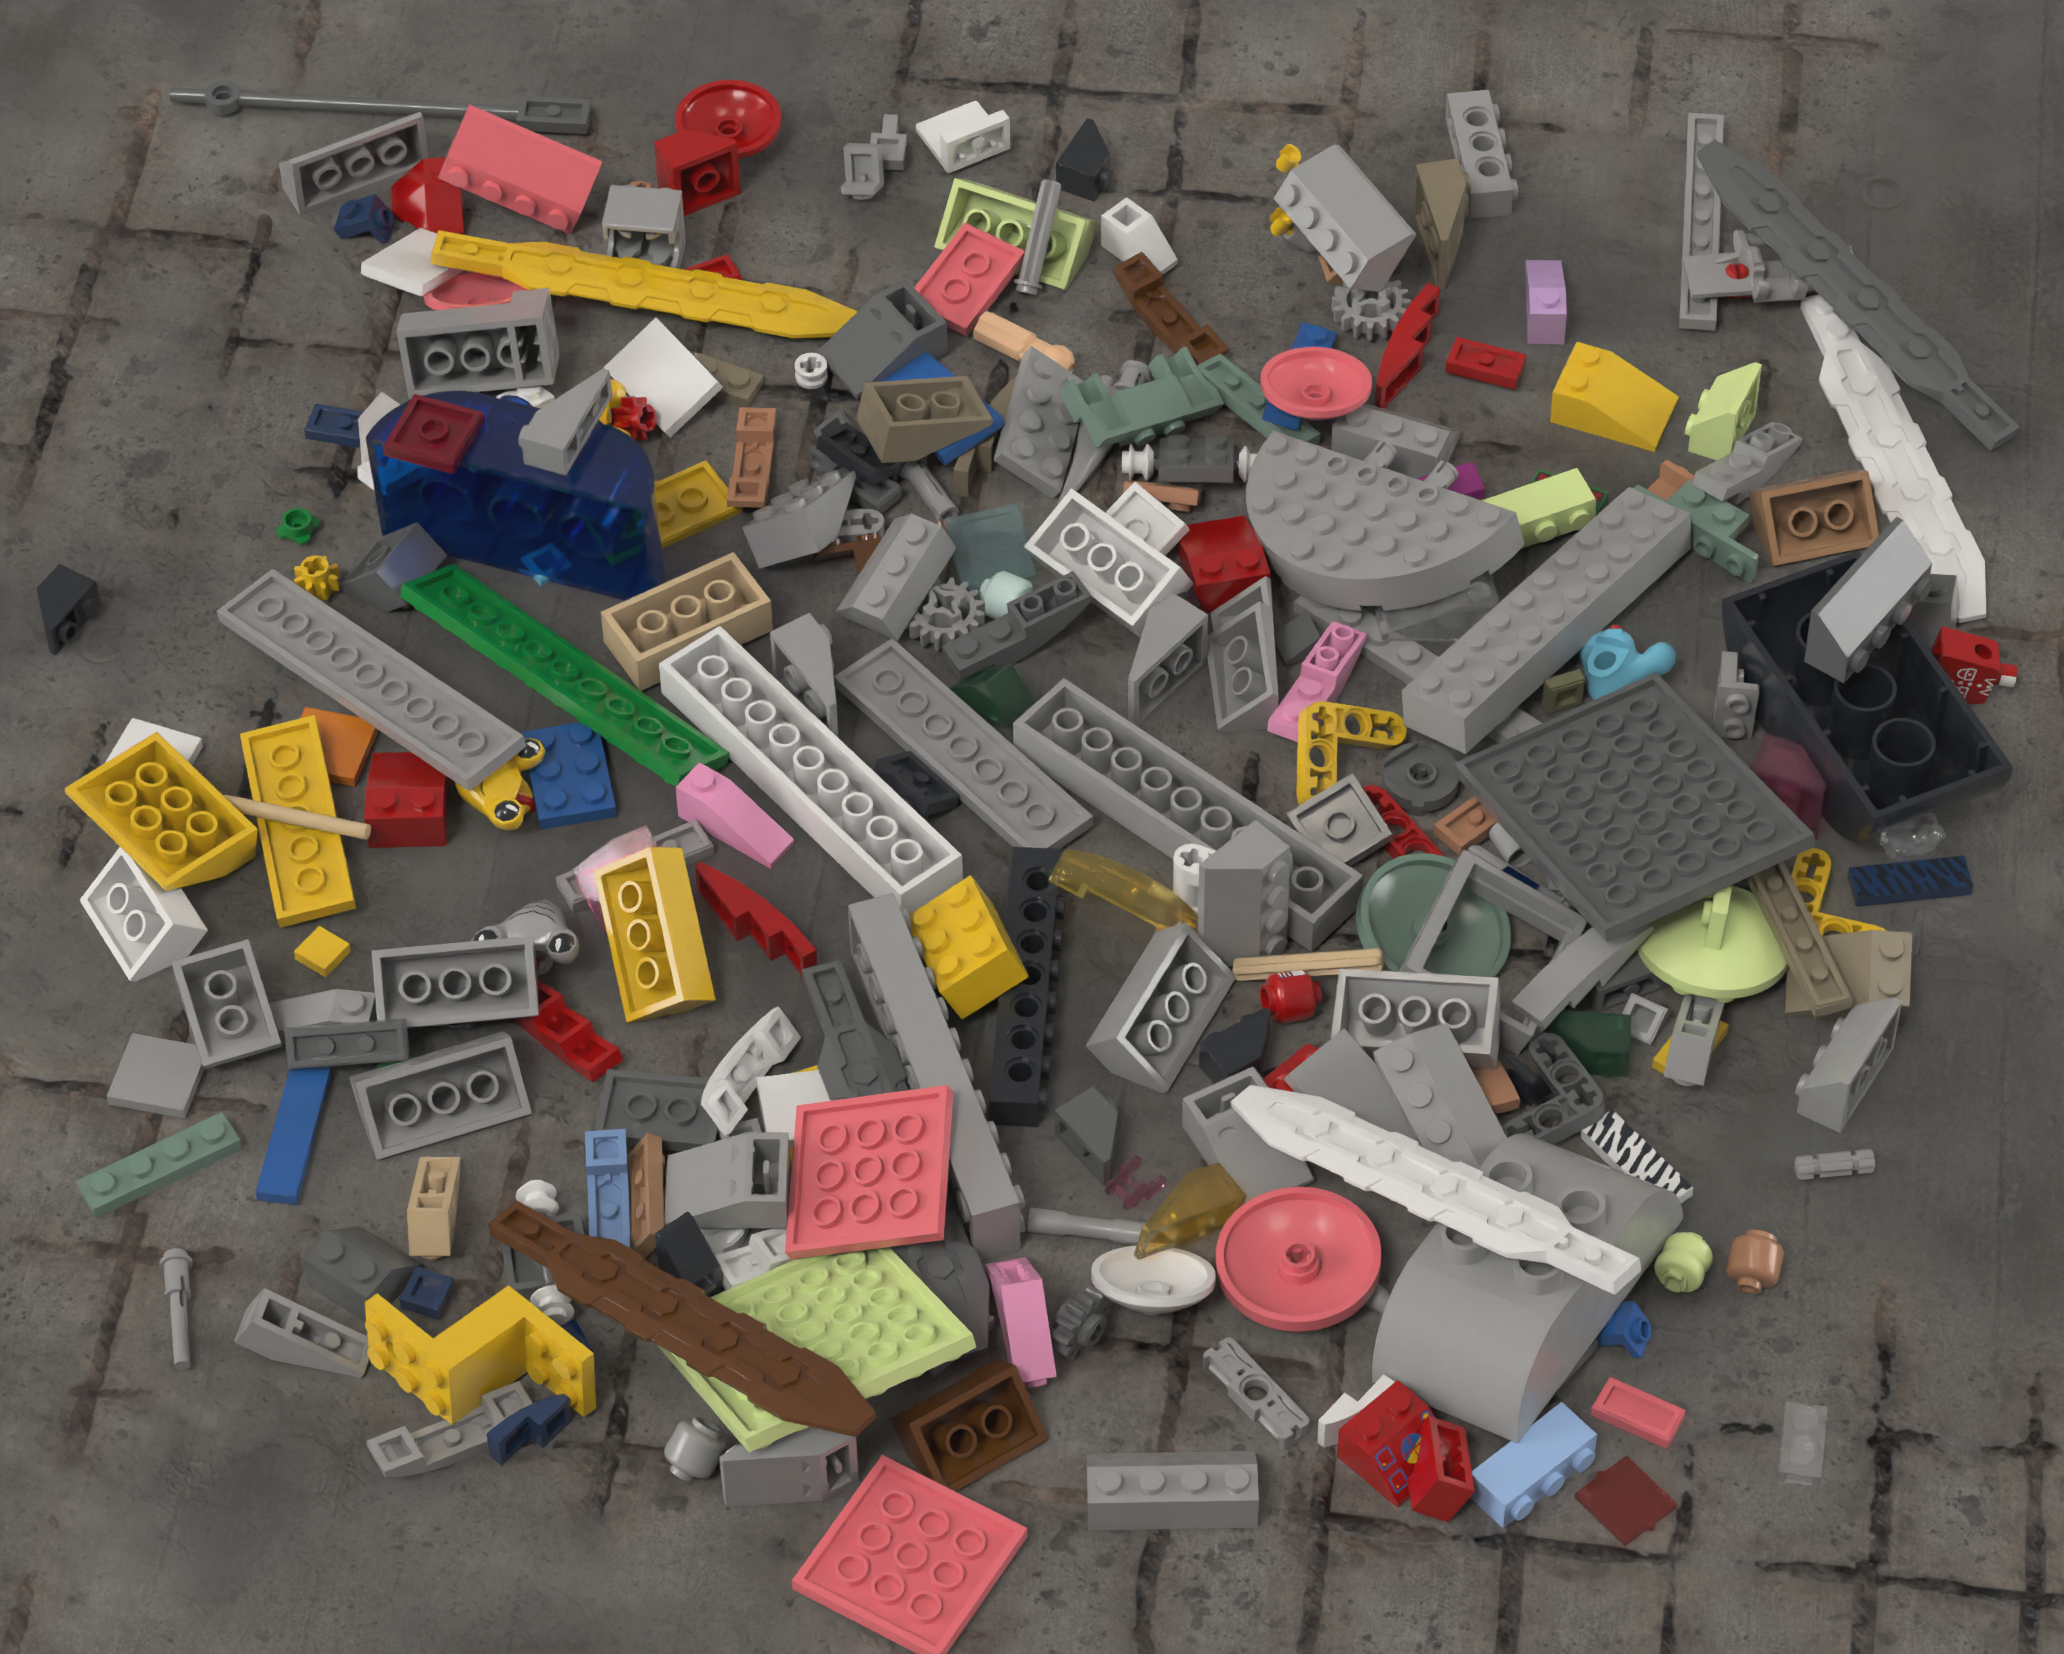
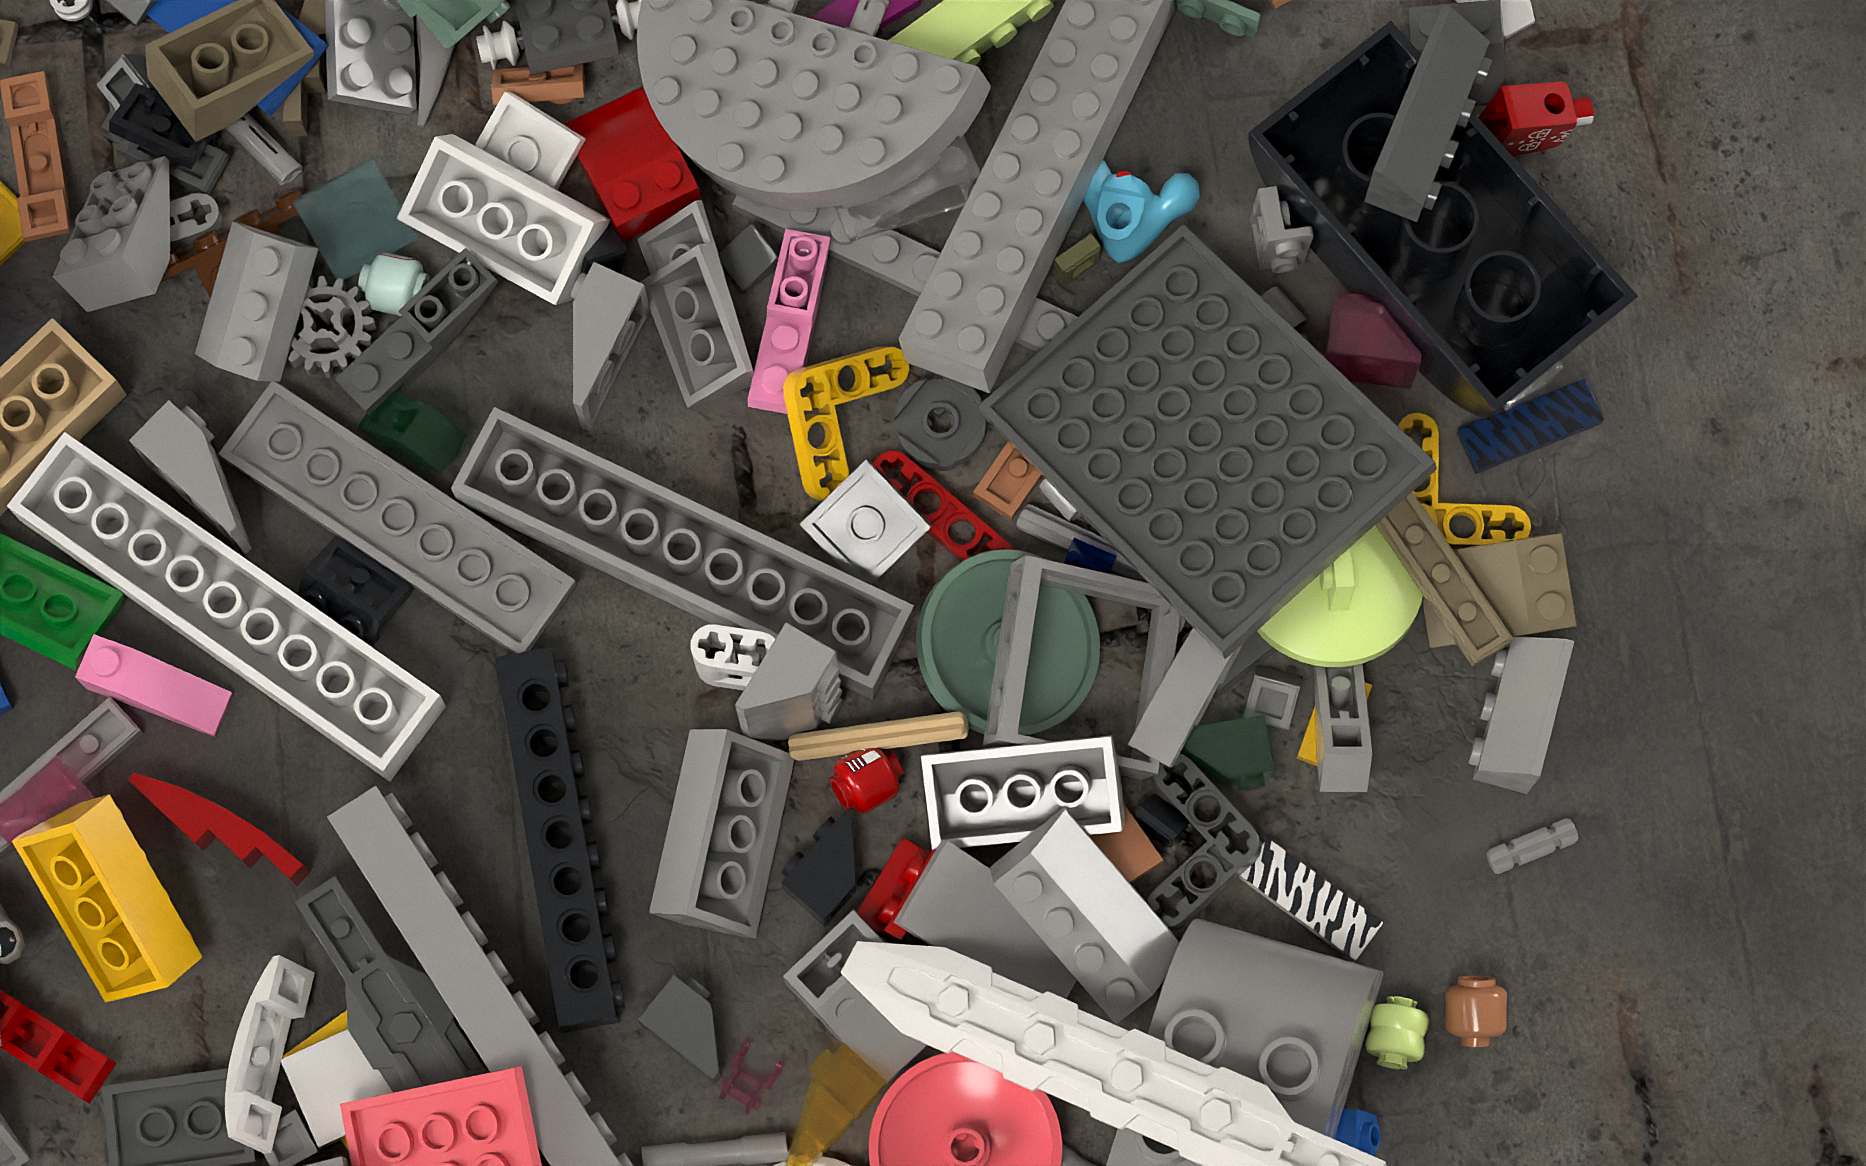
camera: 15 degrees left, 25 degrees up
yellow brick [909,875,1029,1019] -> none
clear yellow slope [1048,849,1198,936] -> none

